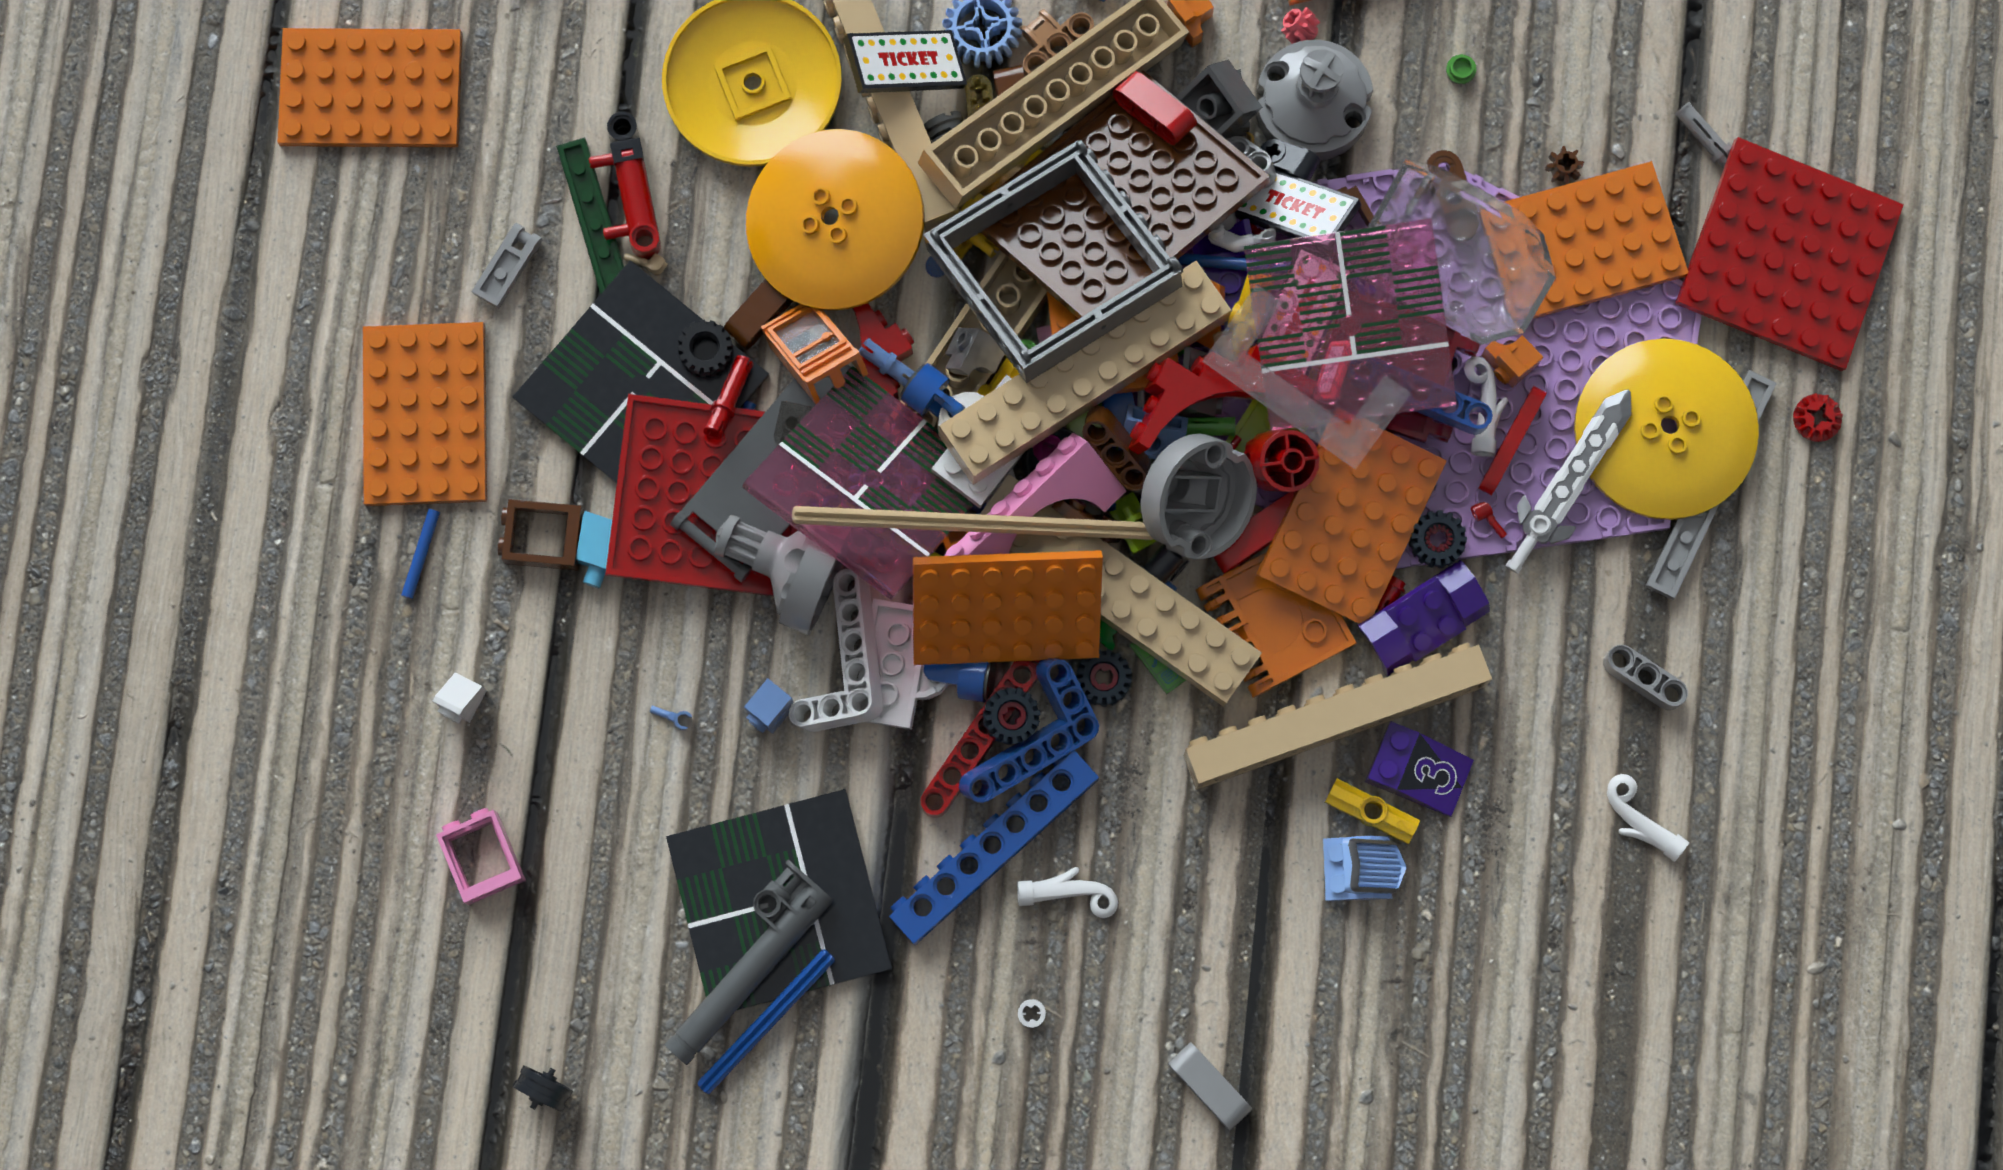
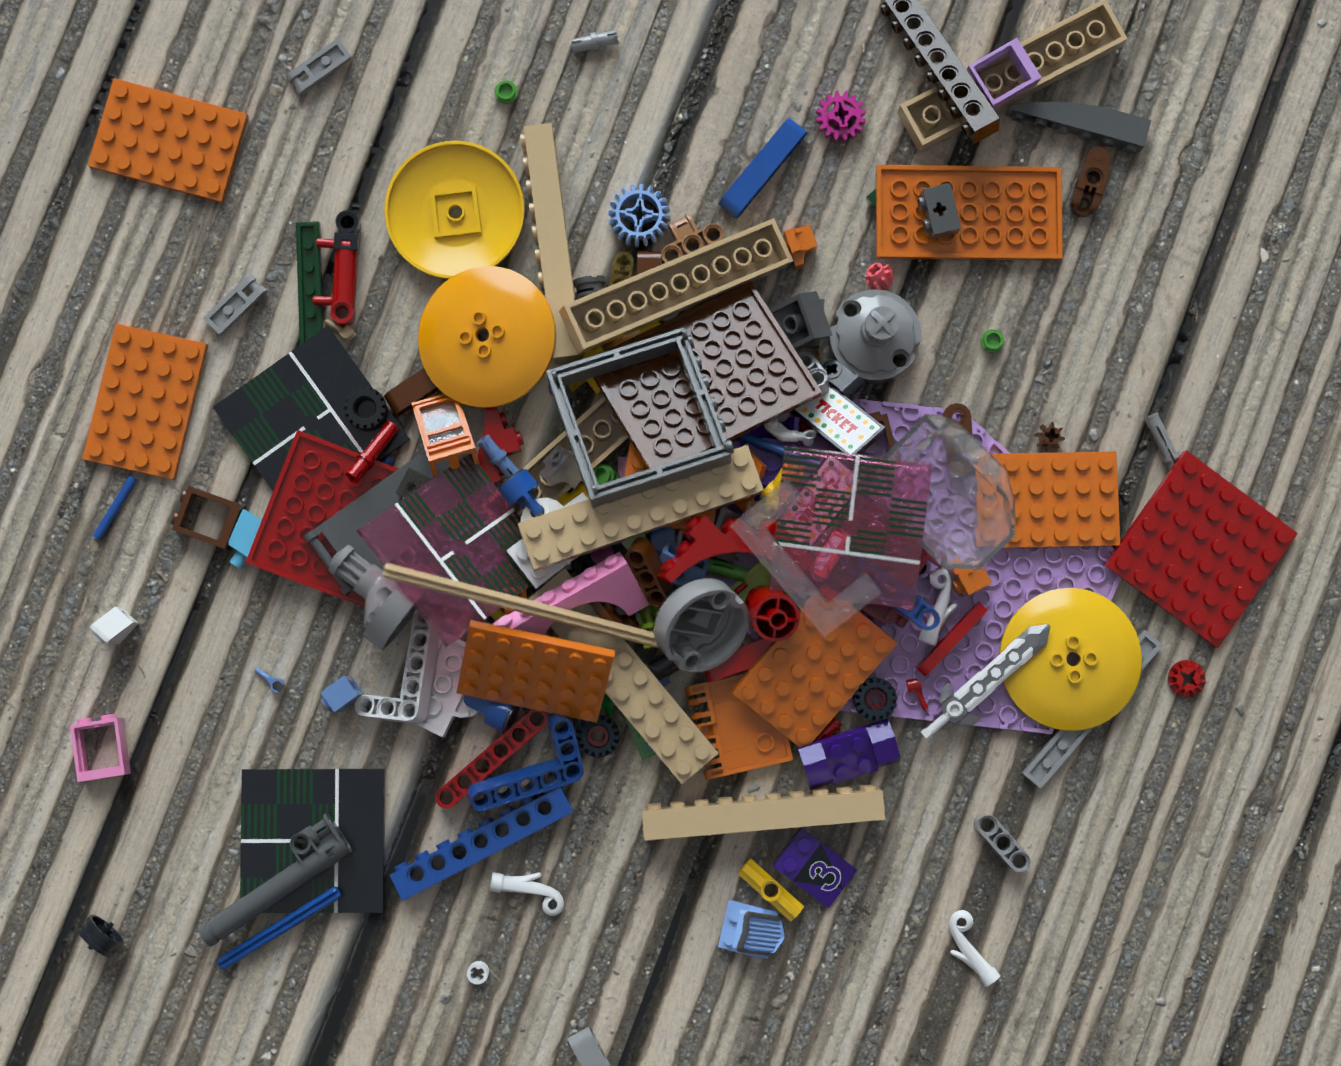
camera: 10 degrees right, 5 degrees up
tile [843,30,967,93] -> none
black bush [982,687,1040,745] -> none
beam [1112,71,1197,145] -> none

